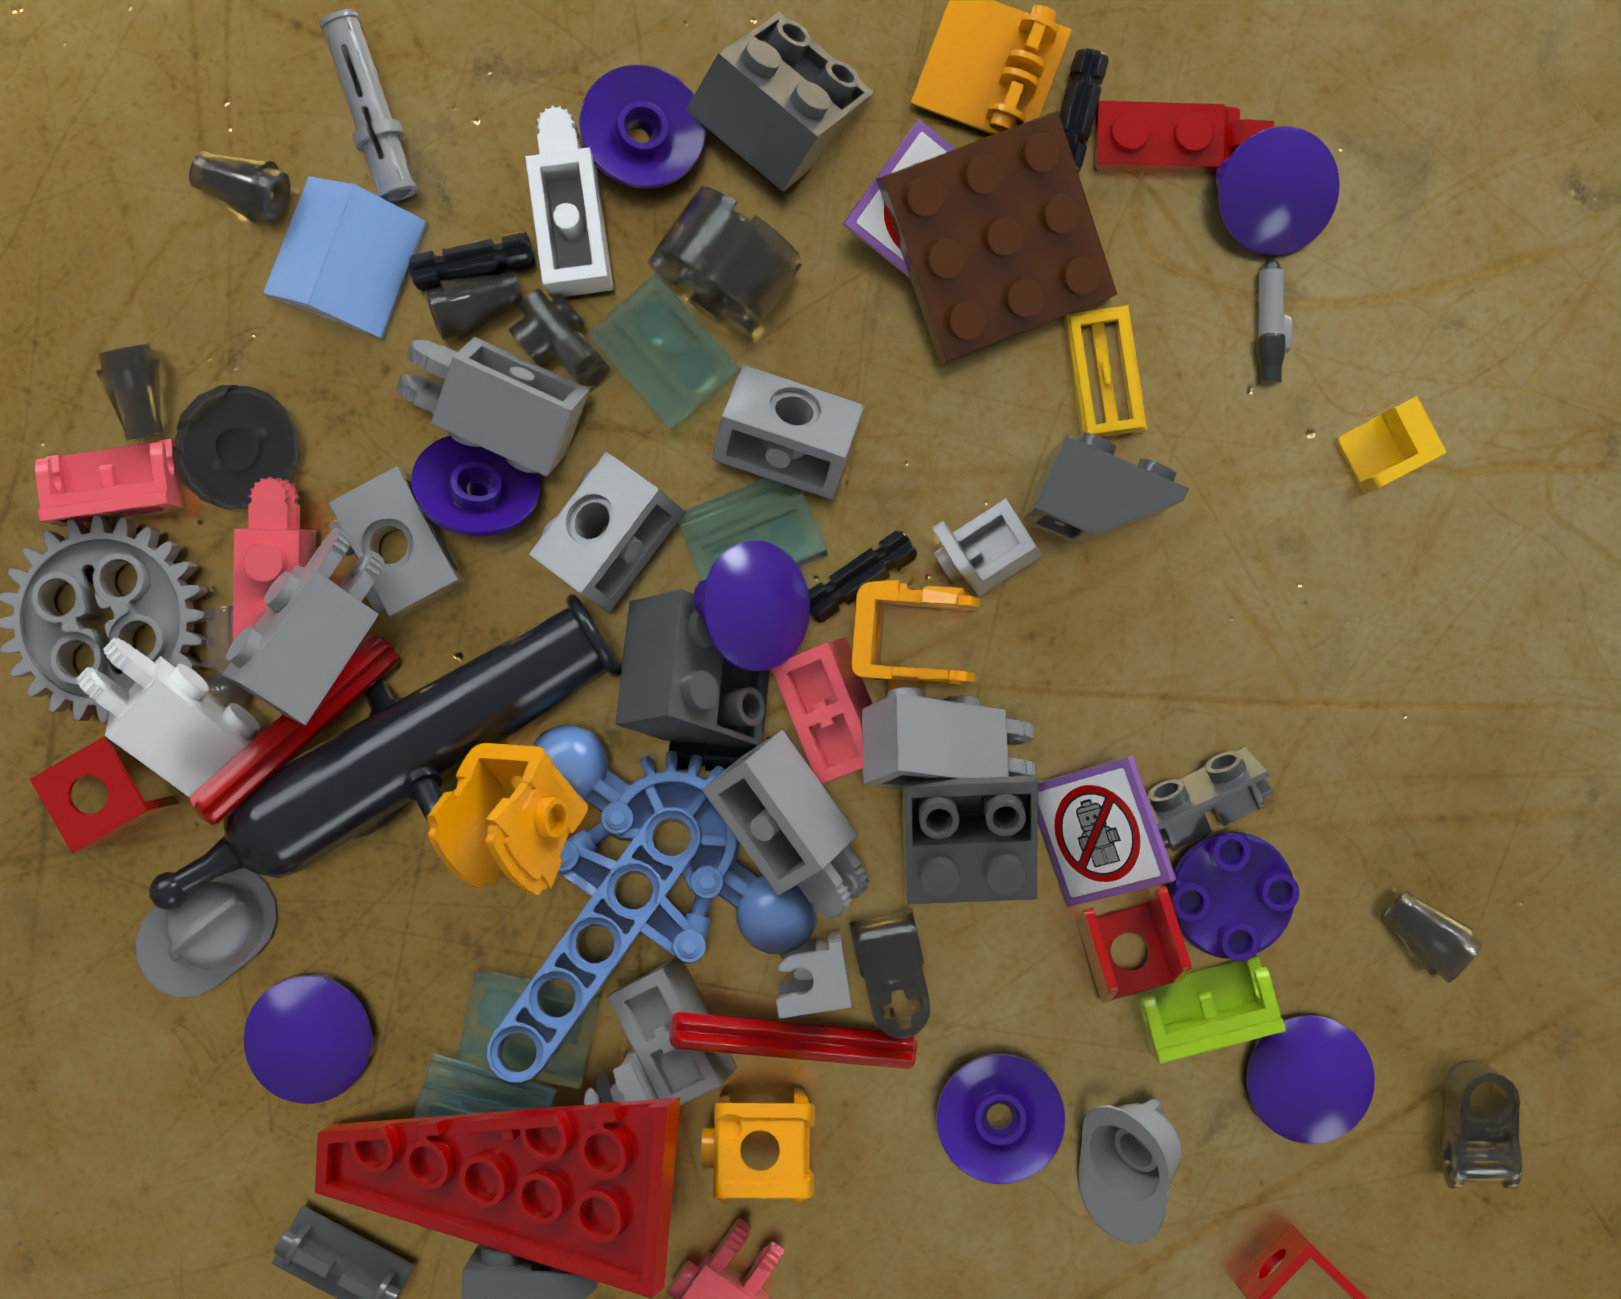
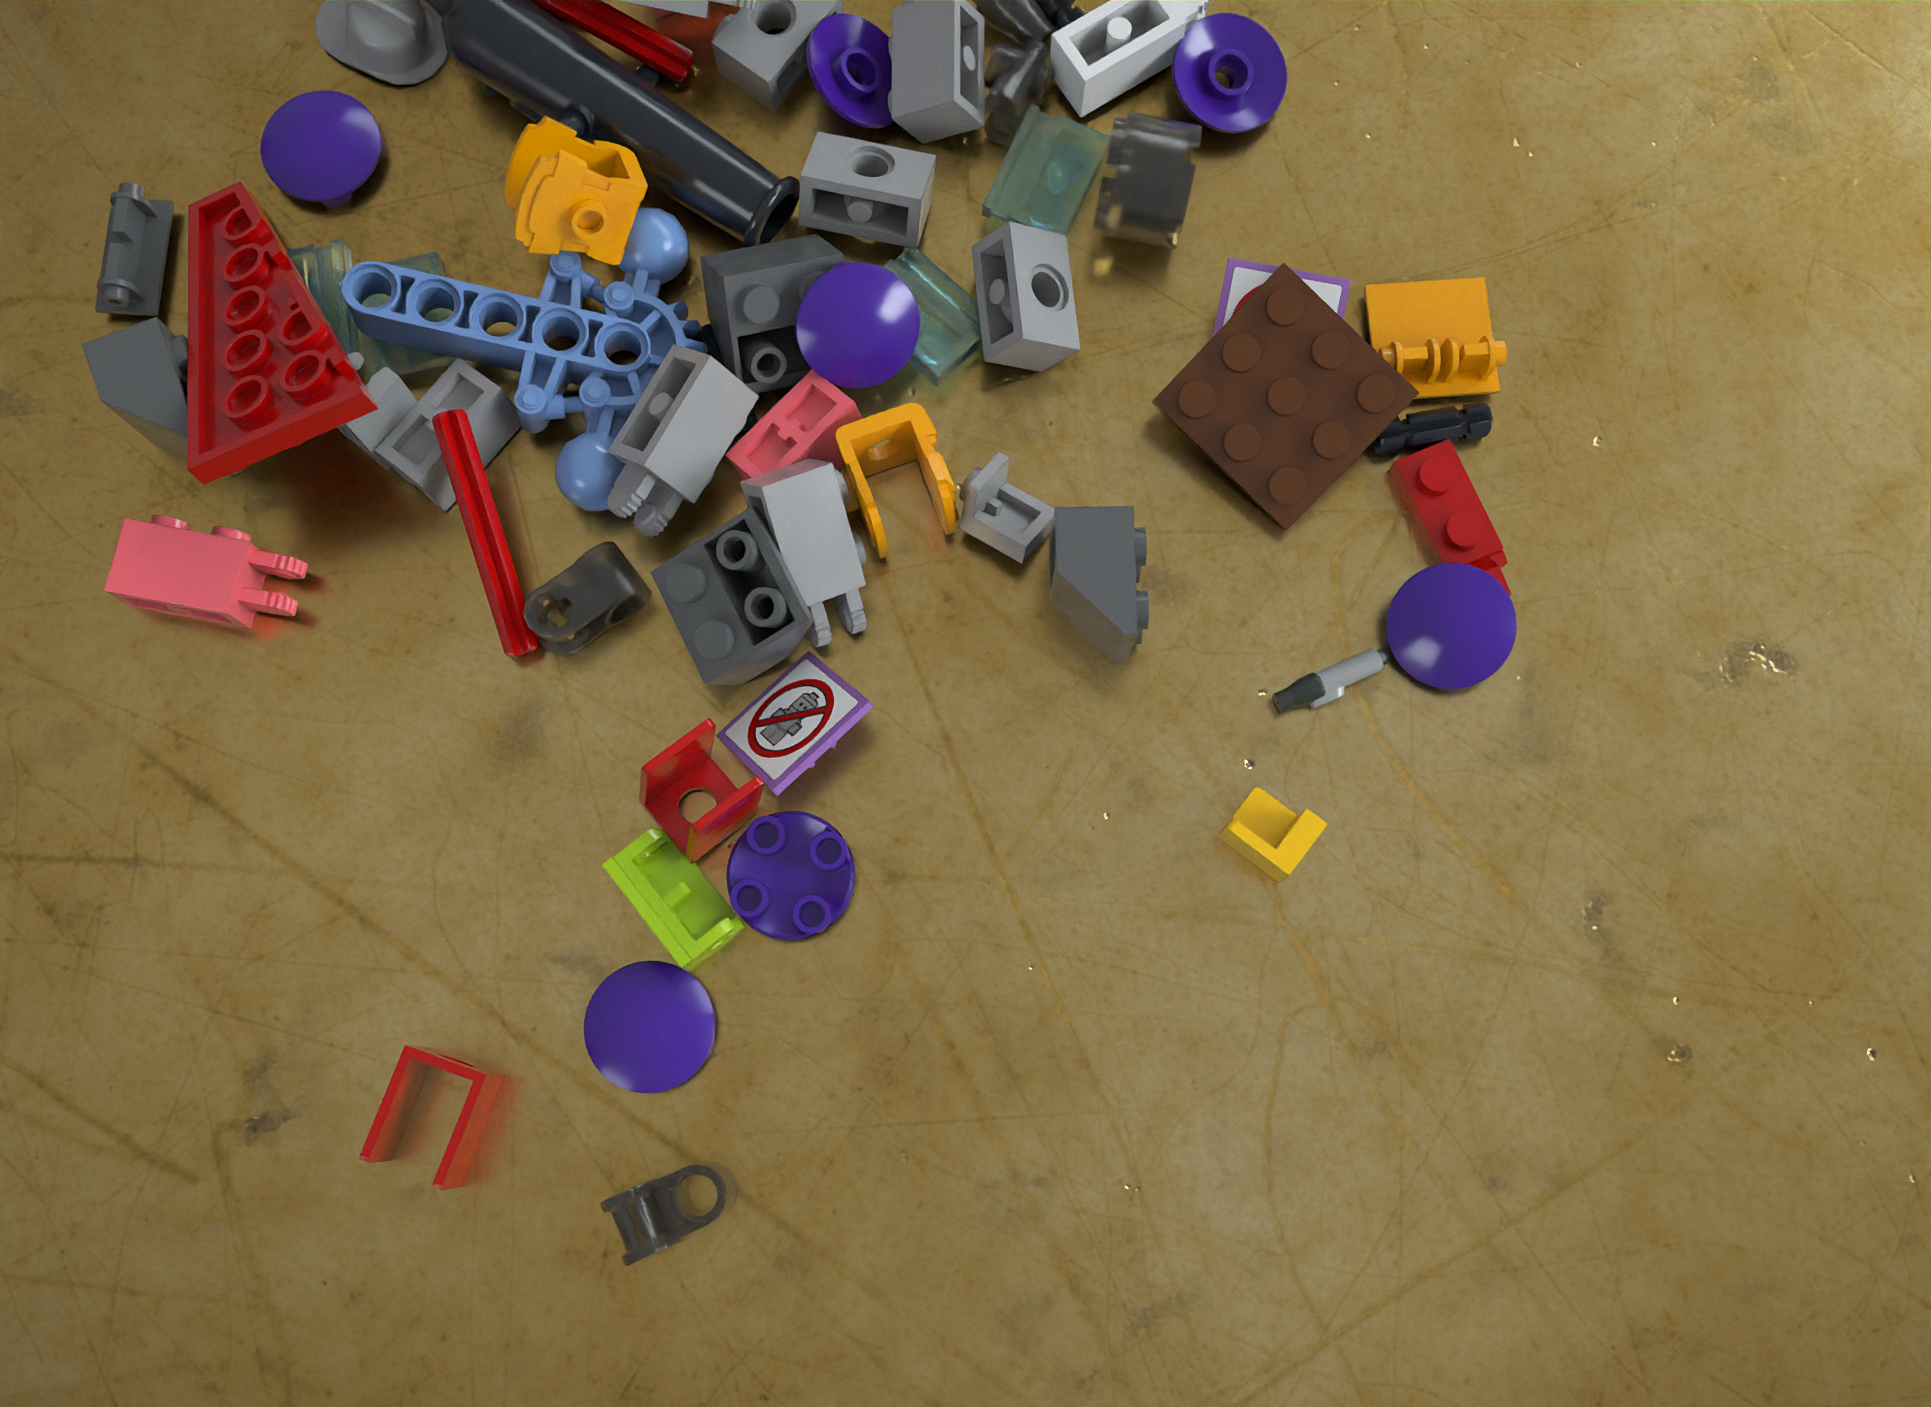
camera: 65 degrees right, 10 degrees down
dark grey slope [686,12,875,192] -> none
light orange piece [701,1087,815,1207] -> none
light grey hinge [776,928,851,1019] -> none
black axle [808,530,917,623] -> none
dark purple dish [936,1054,1065,1184] -> none
yellow tile [1063,305,1147,438] -> none
light grey piece [1078,1099,1183,1244] -> none
dark grey hinge [1147,747,1273,852] -> none
clear smoke cone [1381,890,1482,983] -> none

